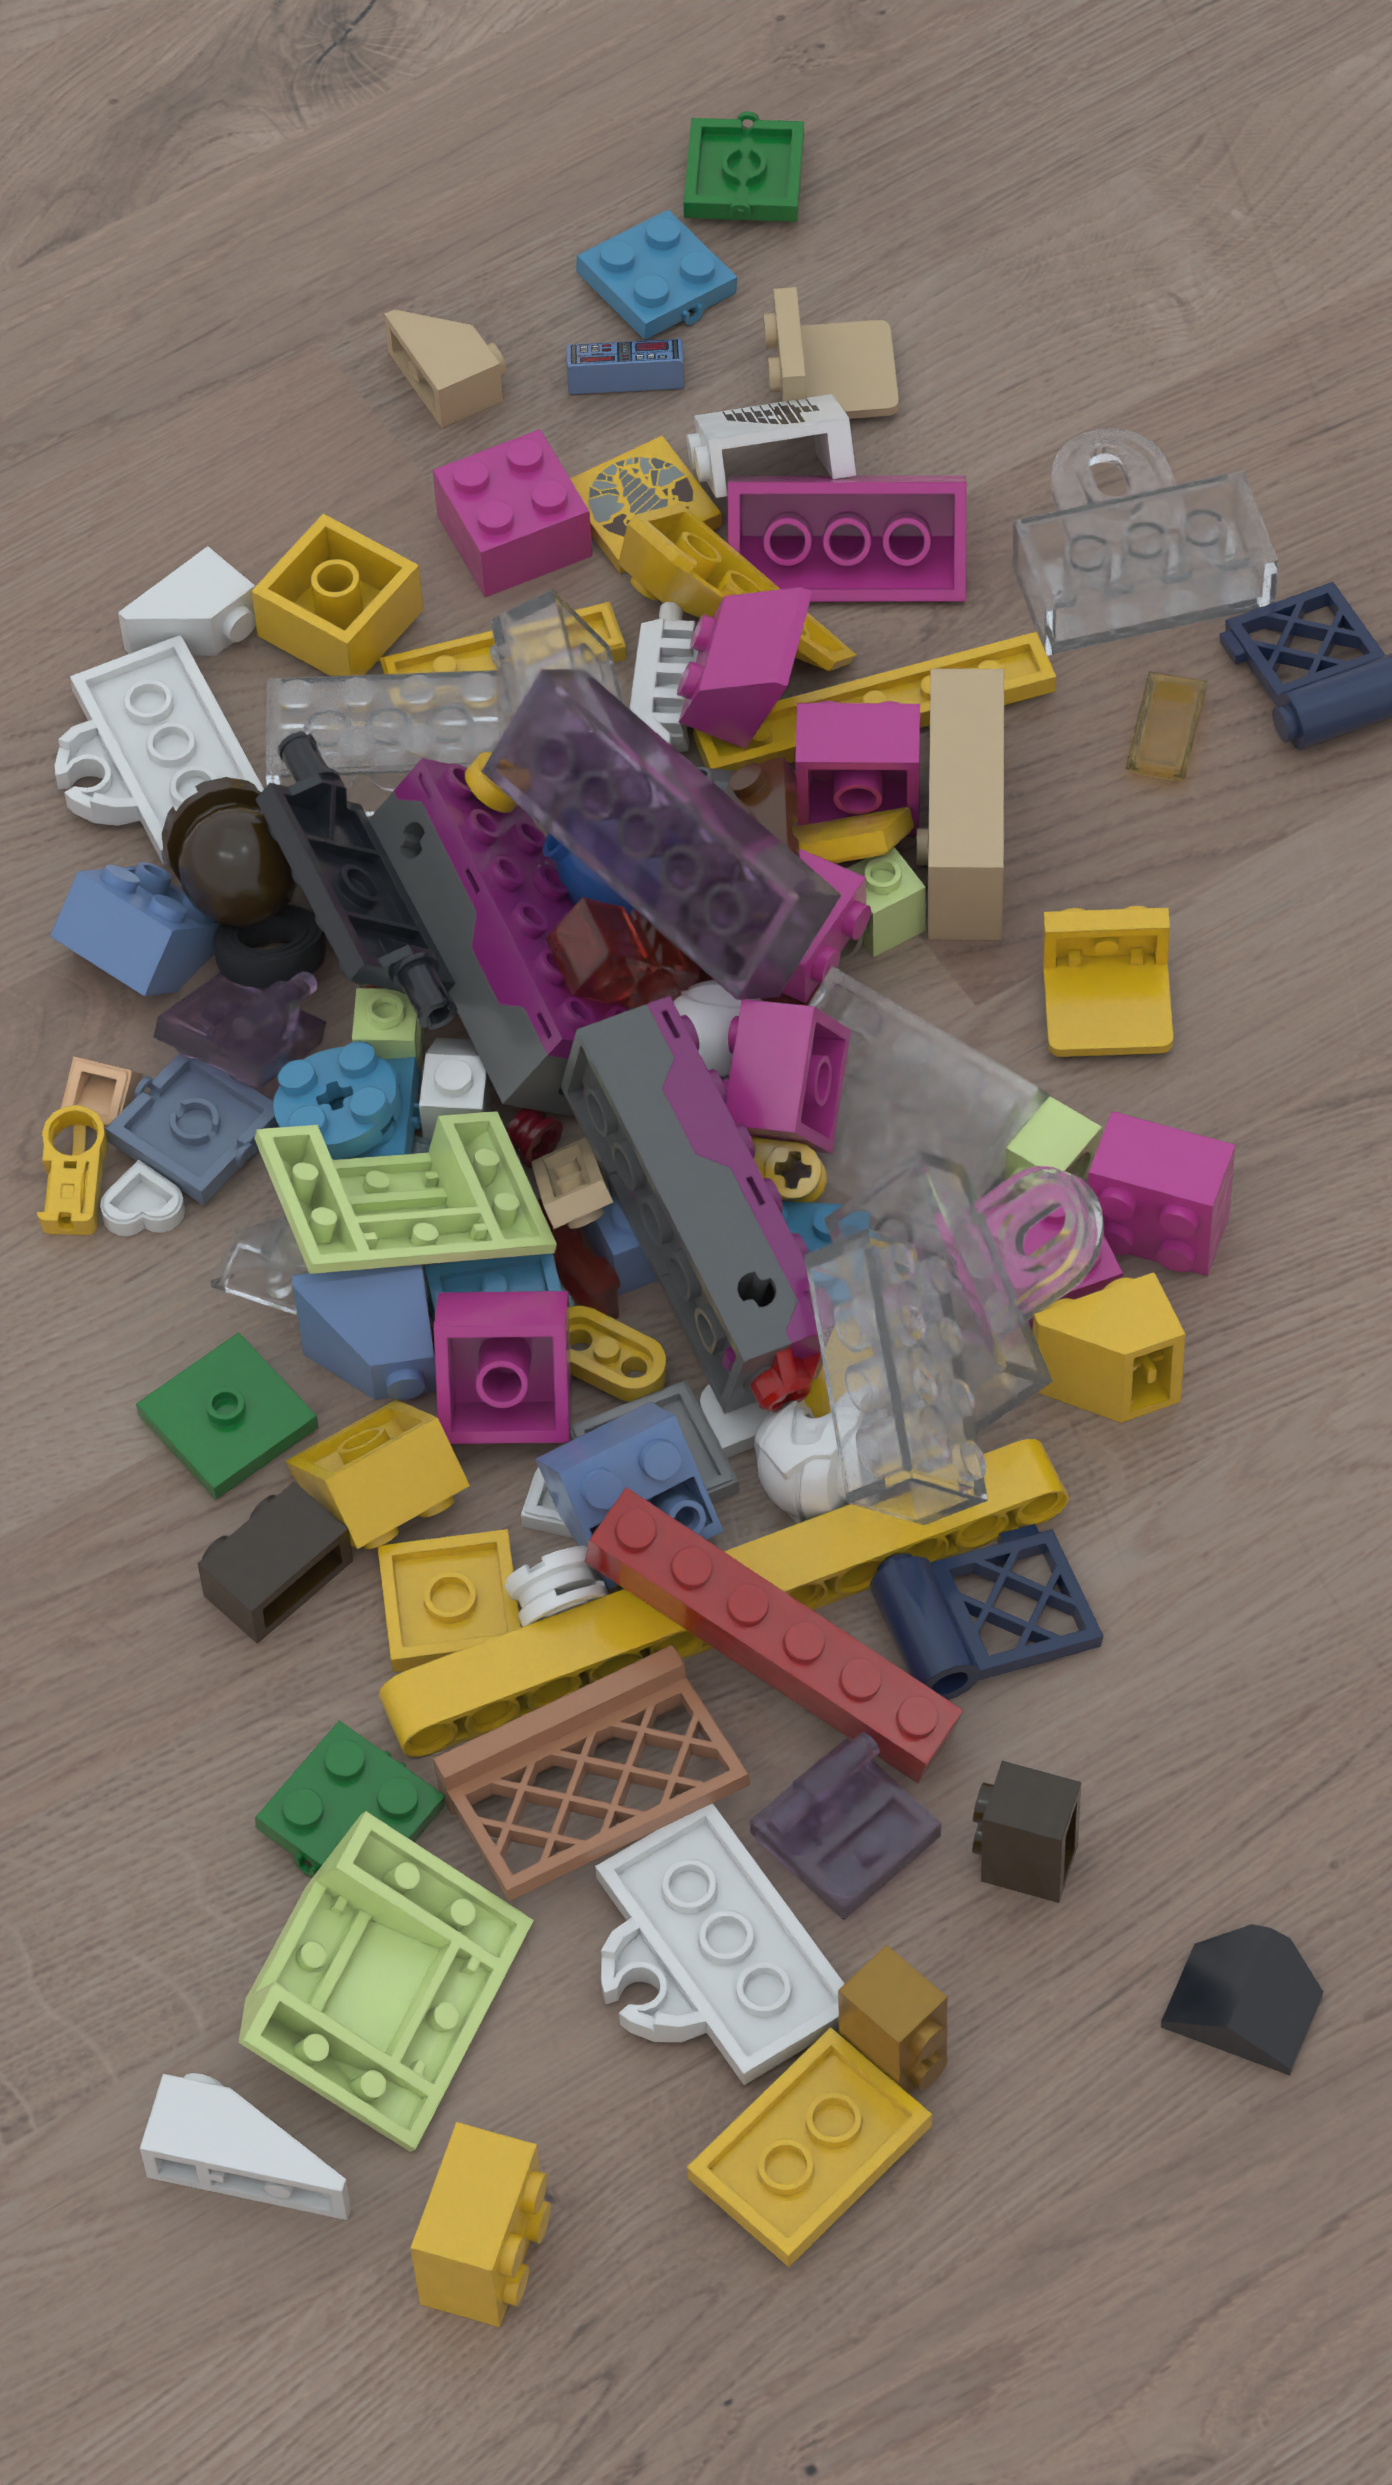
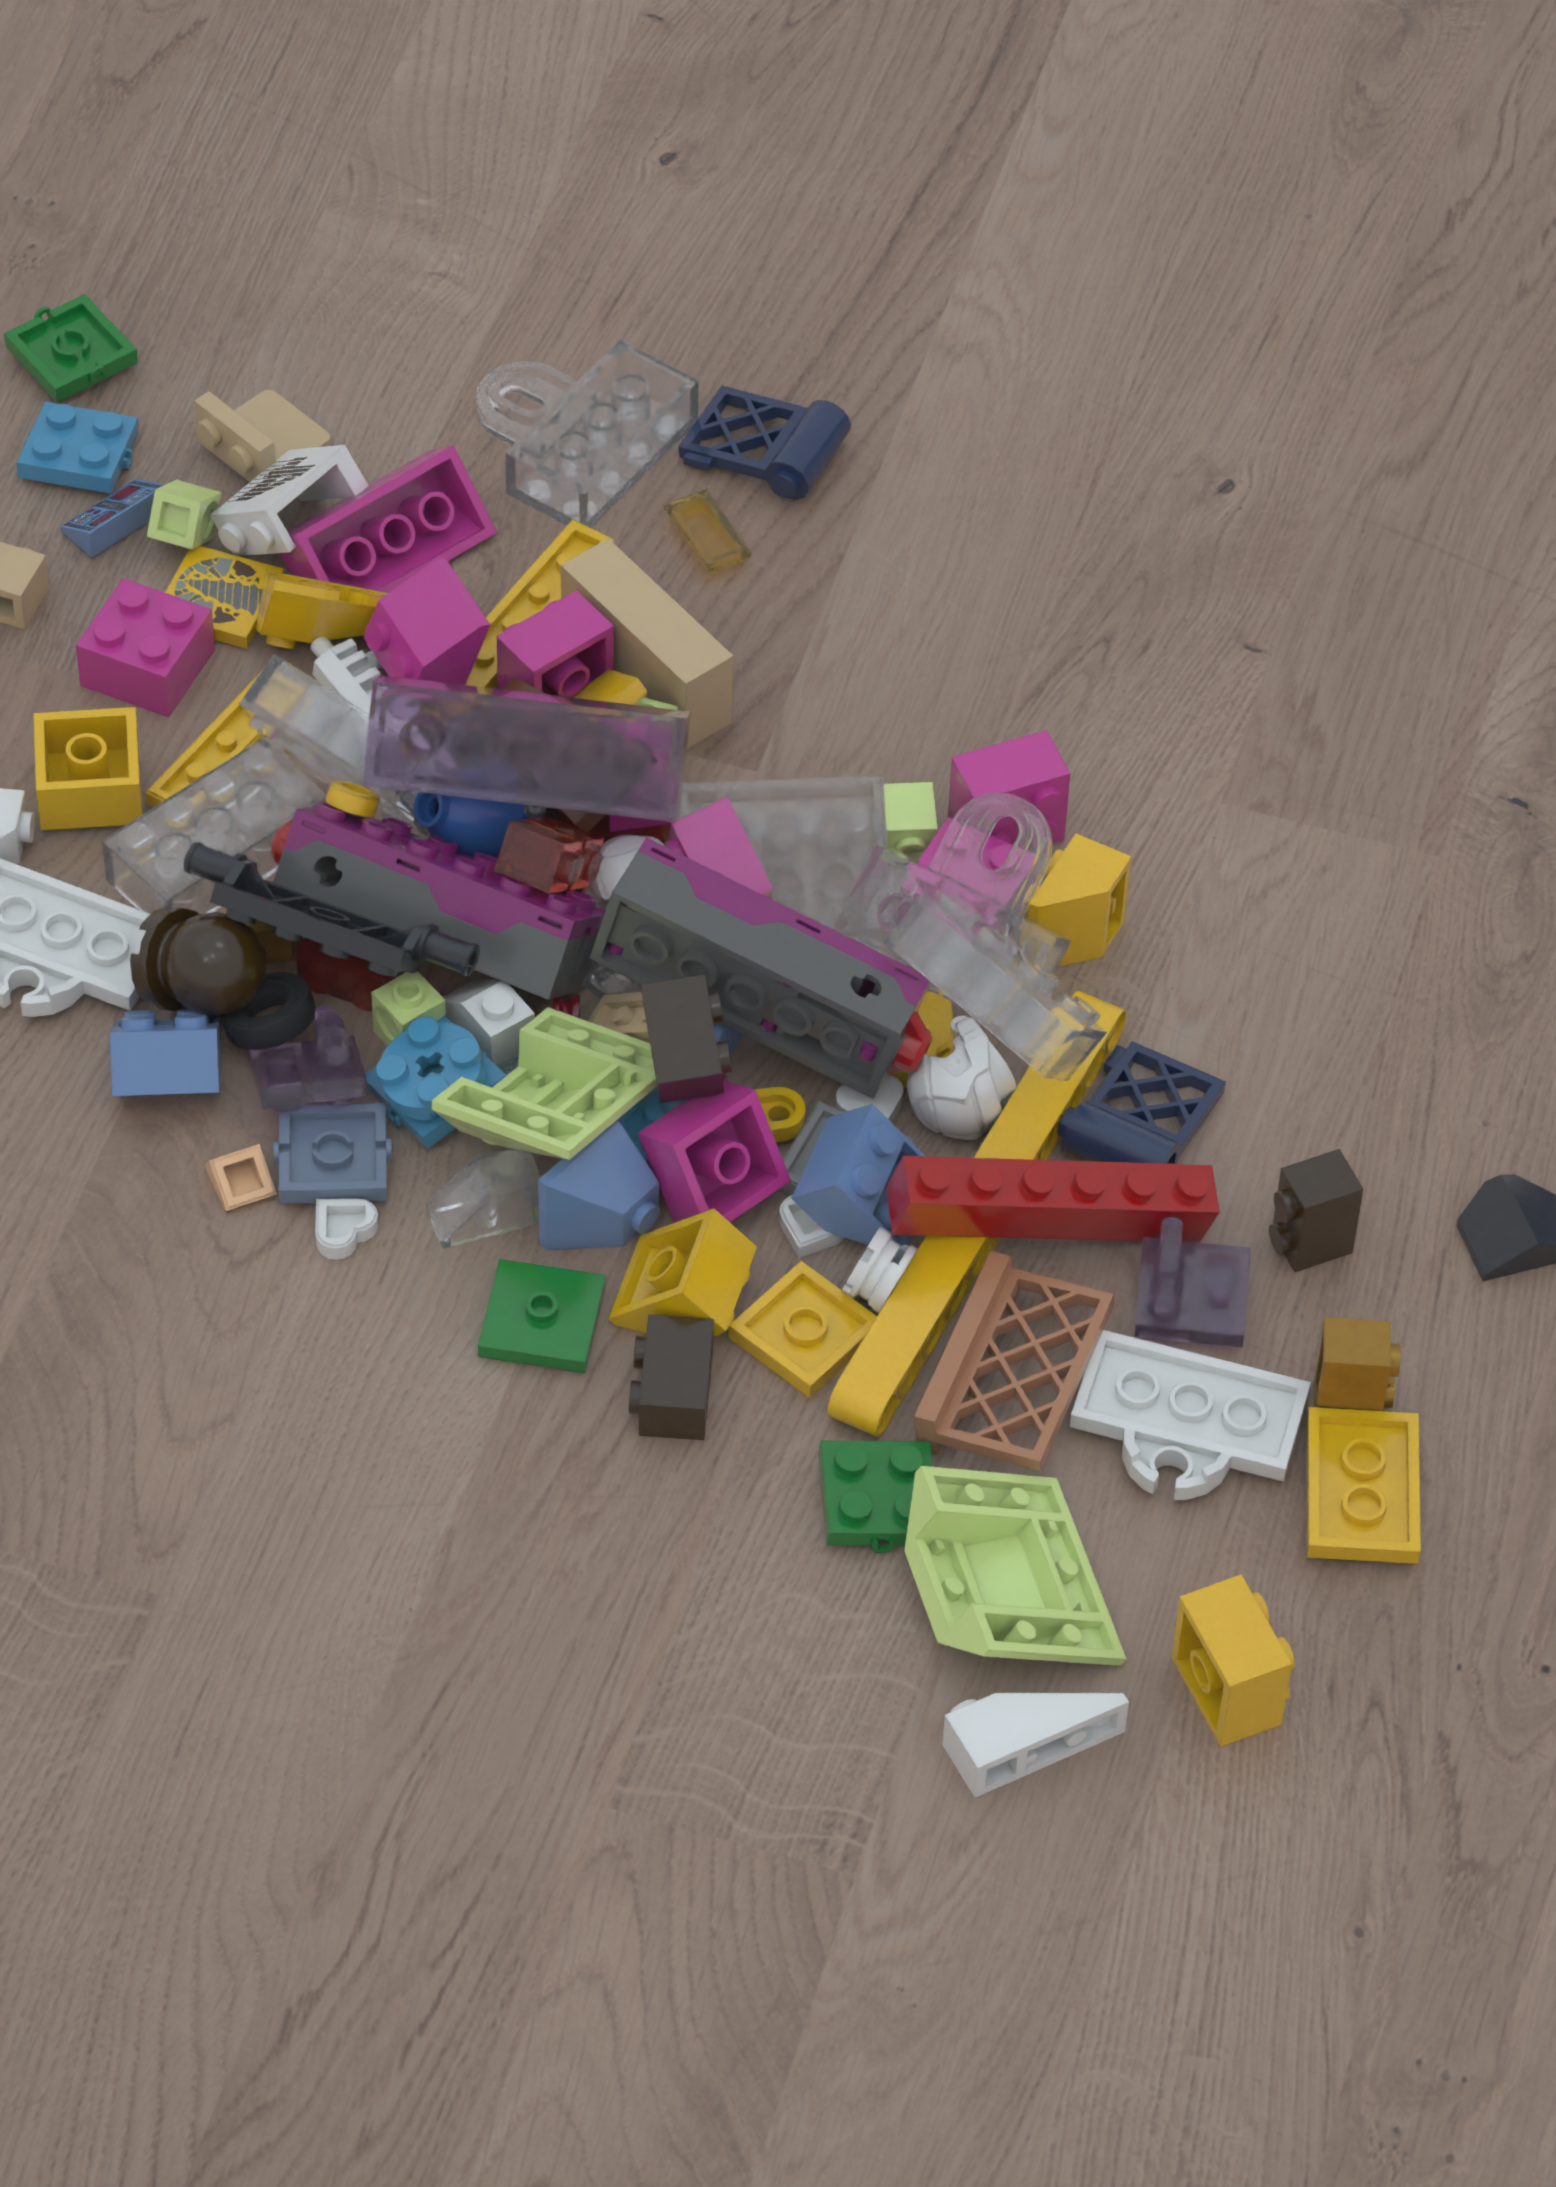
camera: 45 degrees left, 5 degrees down
yellow piece [37,1105,109,1235] -> none
yellow bracket [1042,906,1173,1057] -> none
none -> yellowish green brick [147,480,222,549]
none -> dark brown piece [641,974,732,1103]

